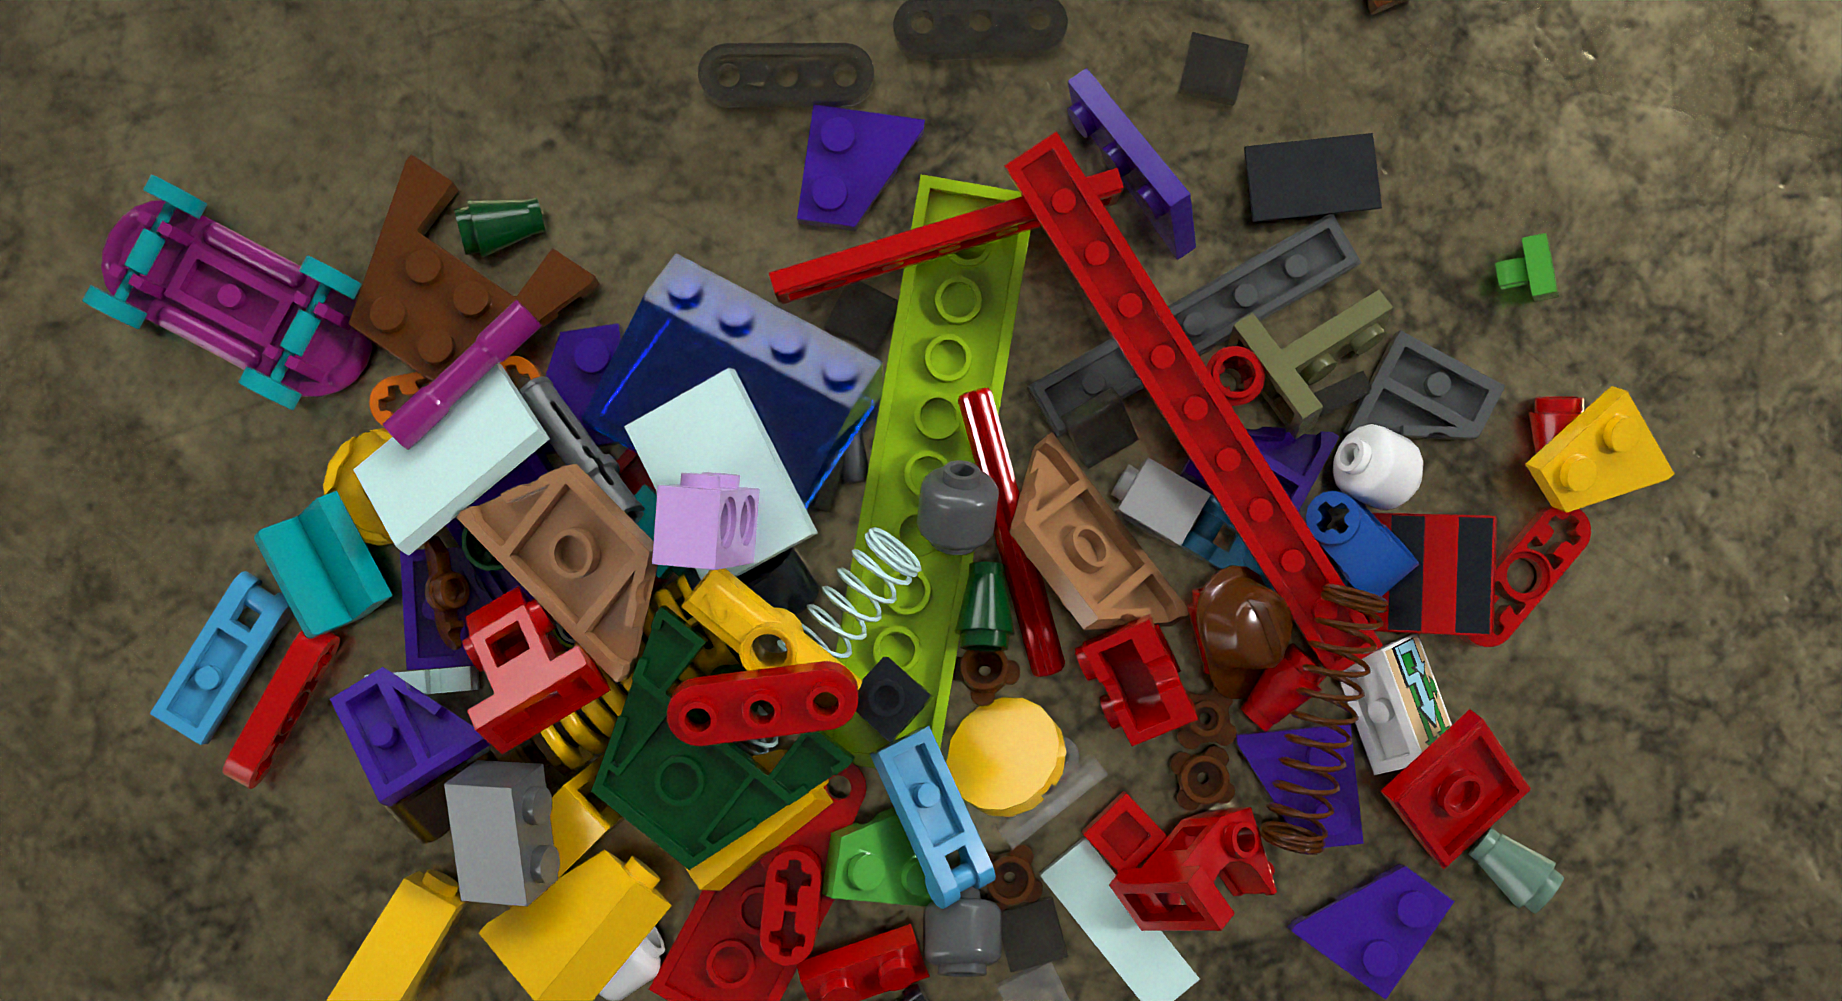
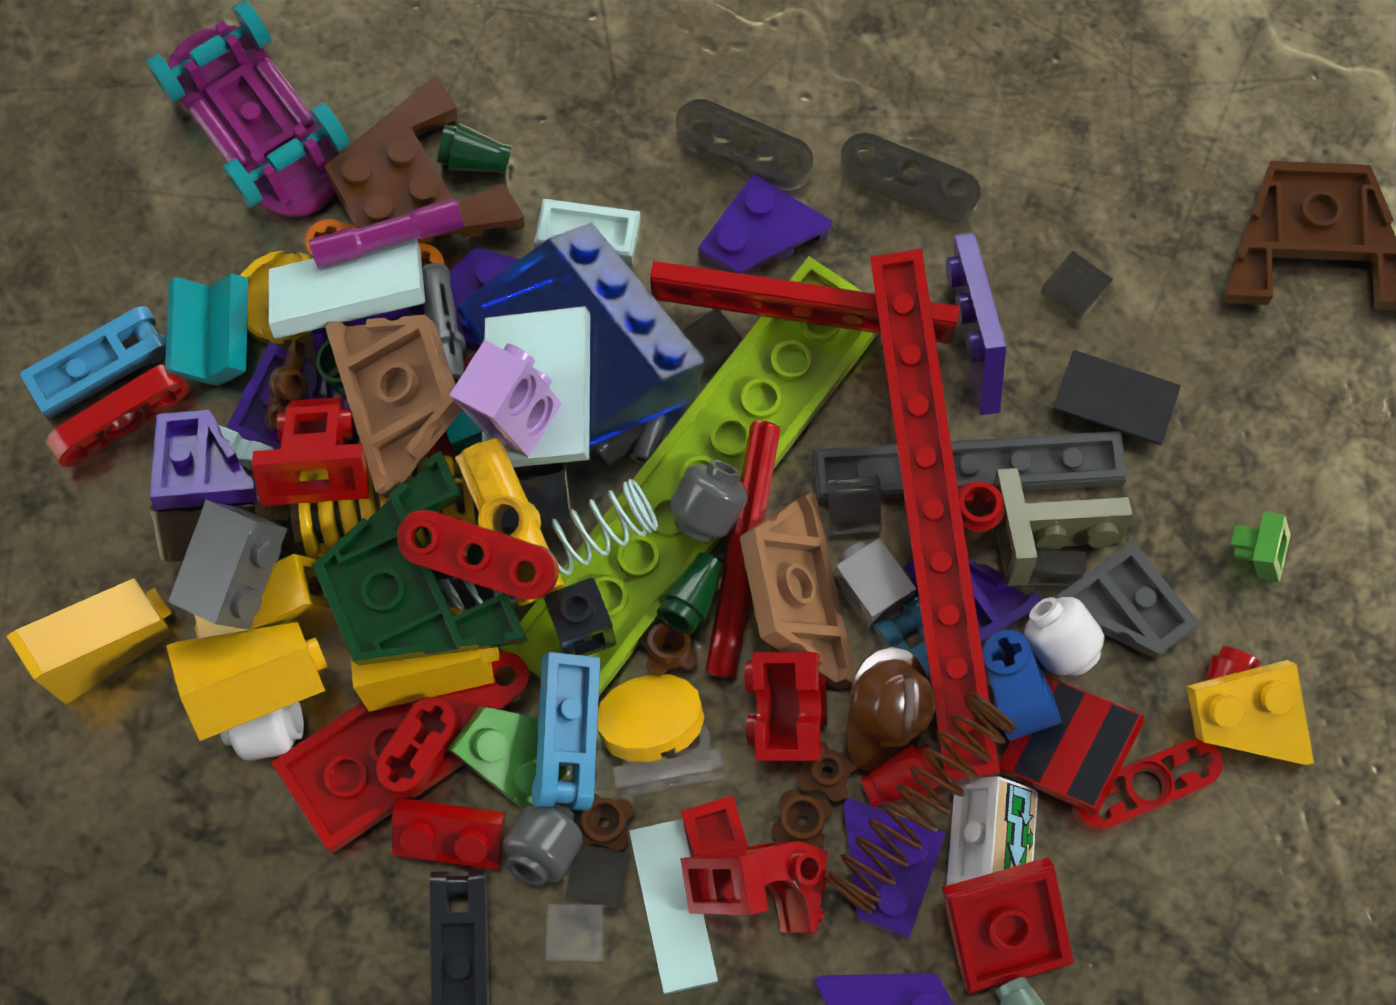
camera: 30 degrees right, 15 degrees down
none -> light aqua tile [534,199,641,264]

